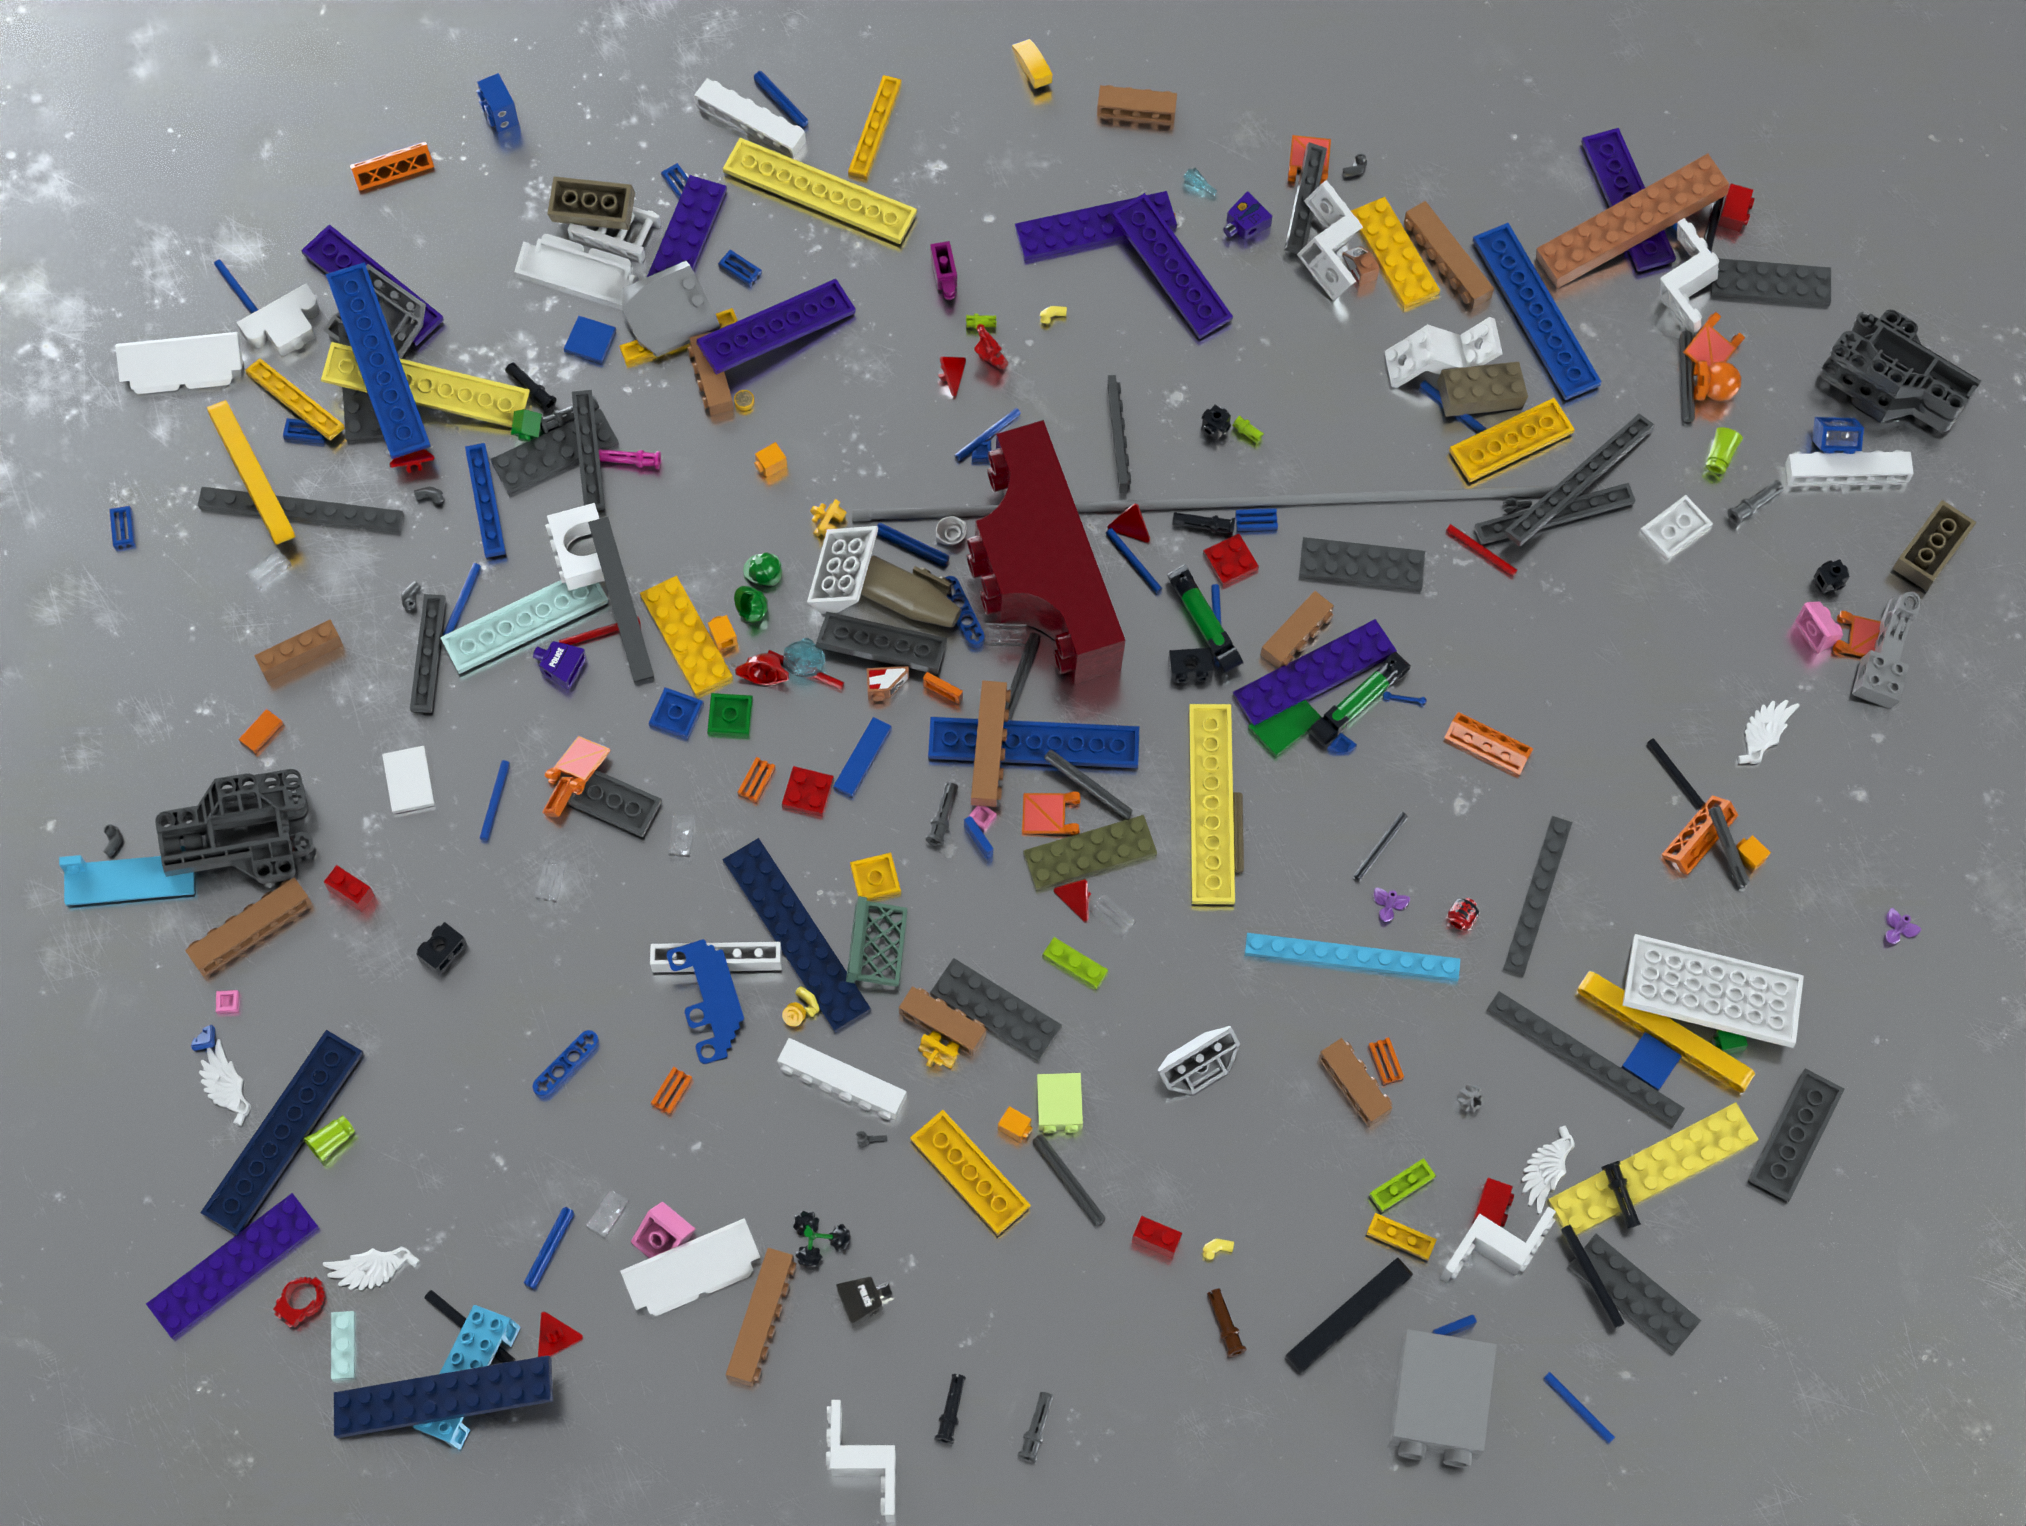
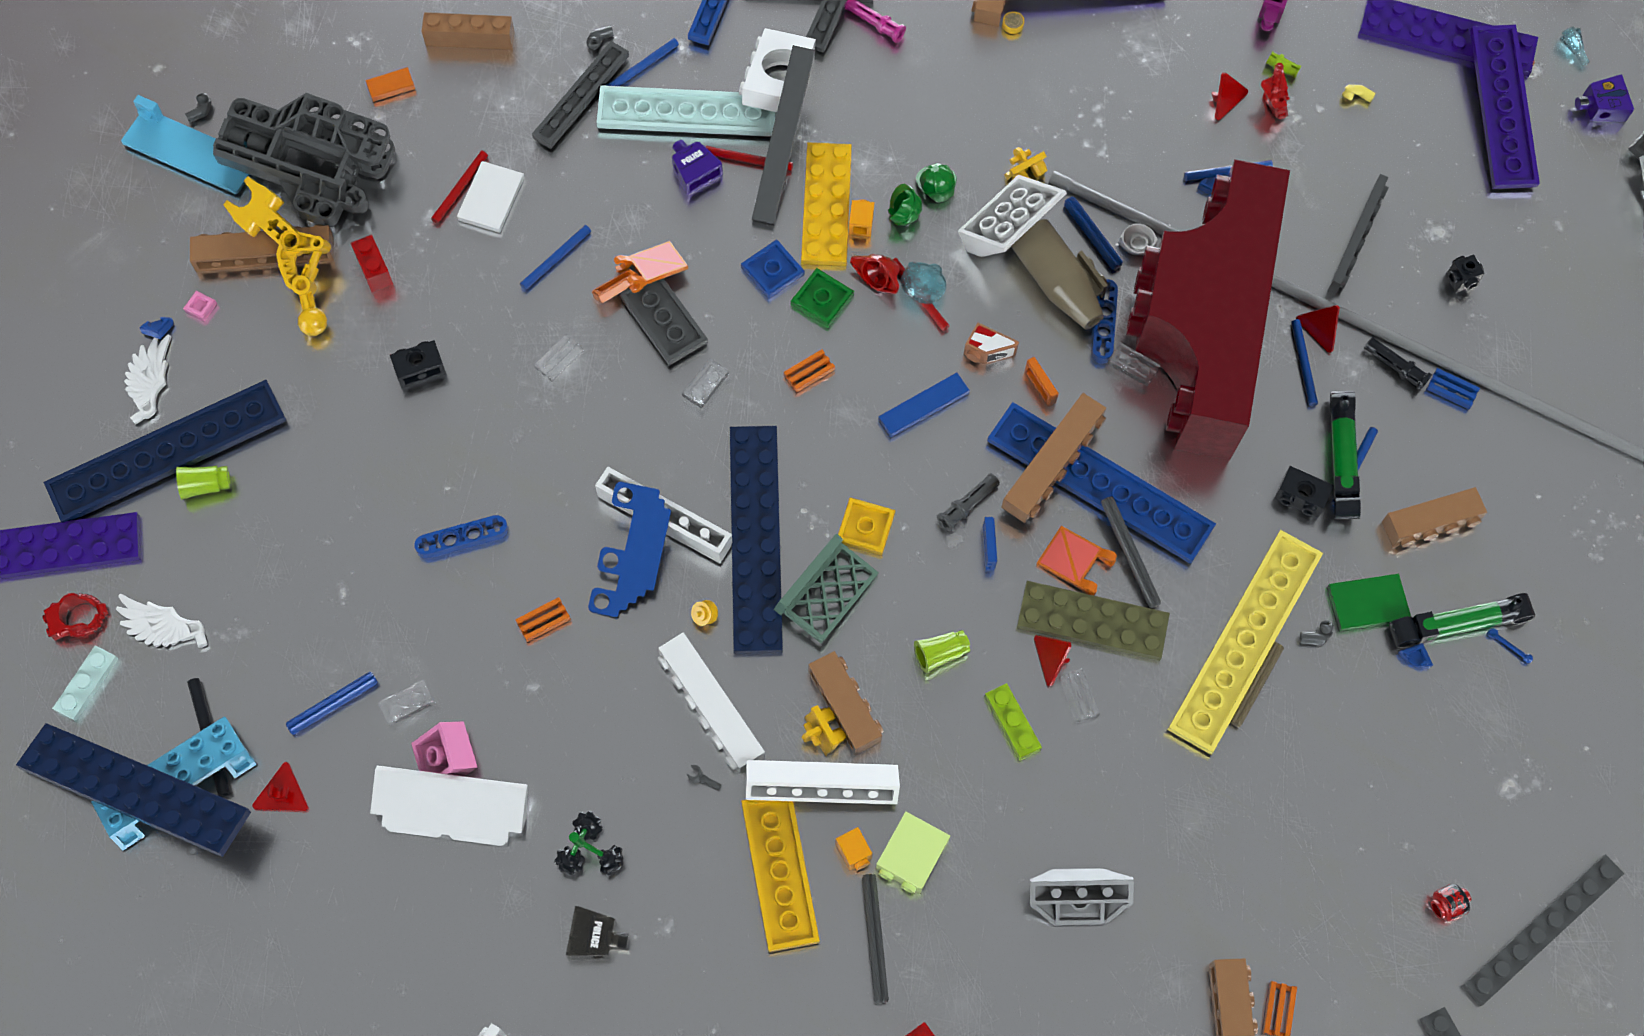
camera: 30 degrees right, 0 degrees up
medium nougat brick [726,1248,797,1387] -> none
light orange brick [754,442,787,478] -> none
red plate [782,766,834,817] -> none
light yellow arm [795,986,820,1017] -> none
dark grey plate [816,612,947,674] -> none
dark grey plate [930,958,1062,1062] -> none
bright pink tile [968,806,997,832] -> none
dark grey axle [1005,632,1041,720] -> none
red plate [1203,534,1259,587] -> none
lime pin [1232,416,1264,444] -> none
dark purple plate [1233,619,1397,726] -> none
medium azure plate [1244,933,1460,981] -> none
dark grey plate [1299,537,1425,591] -> none
black piece [1353,812,1408,881] -> none
medium lavender plant [1374,887,1410,922] -> none
orange fence [1444,712,1534,775] -> none
none -> yellow piece [223,176,331,336]
none -> red piece [431,150,488,224]
none -> white brick [745,760,900,804]
none -> lime plant [914,630,970,673]
none -> dark grey arm [1299,620,1334,645]

